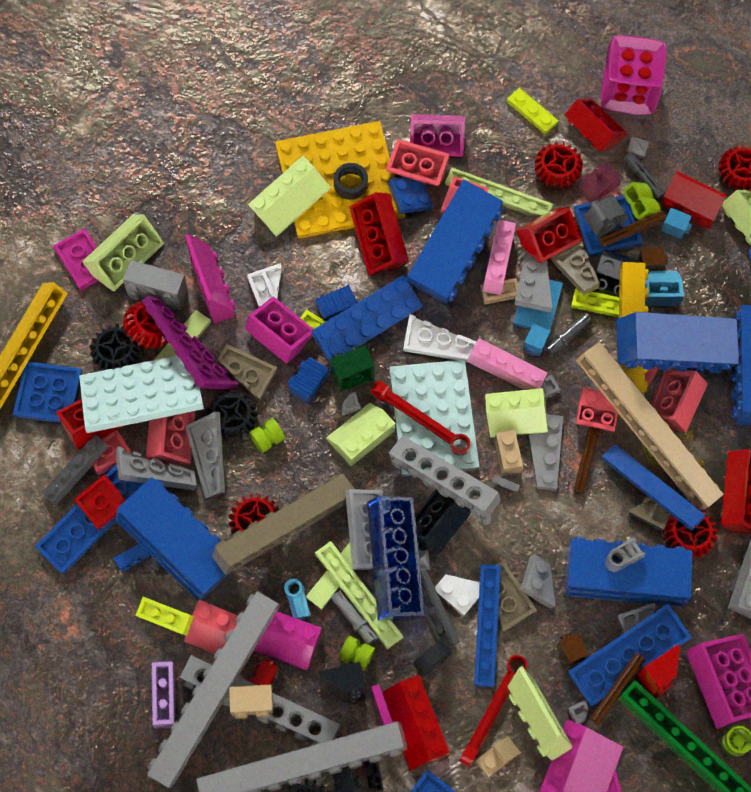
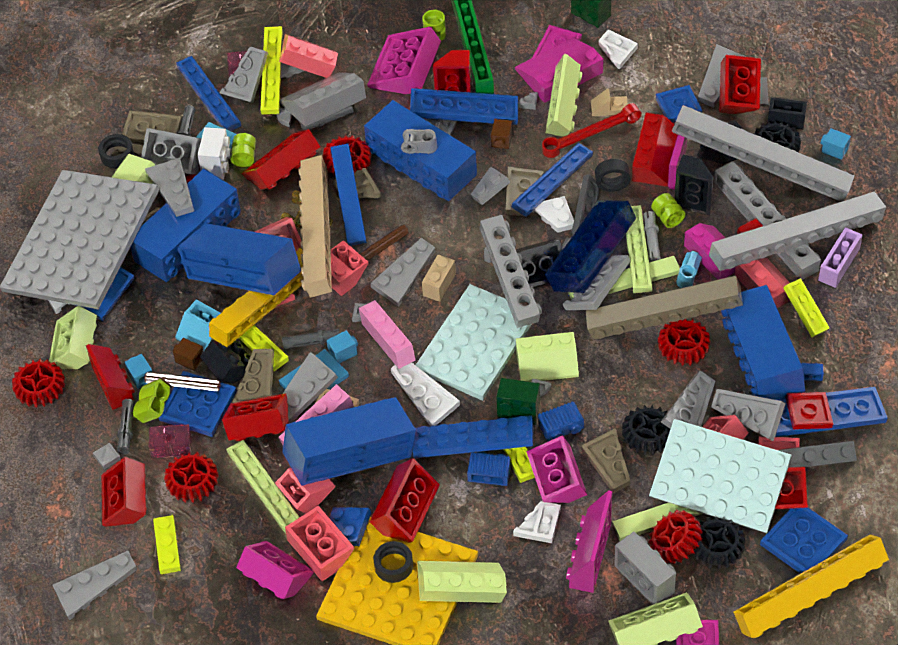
camera: 140 degrees left, 15 degrees down
magenta wing [142,296,240,389] -> none
tan brick [229,685,273,719] -> none
lime wheel [249,418,286,453] -> none
red piece [370,381,471,456] -> none
yellowish green slope [485,388,548,438] -> none
light grey tile [492,475,520,492] -> none
dark grey brick [583,194,628,238] -> none
reddish brown axle [590,653,645,725] -> none
dark pink piece [601,35,666,115] -> none
none -> light grey wing [53,551,137,620]

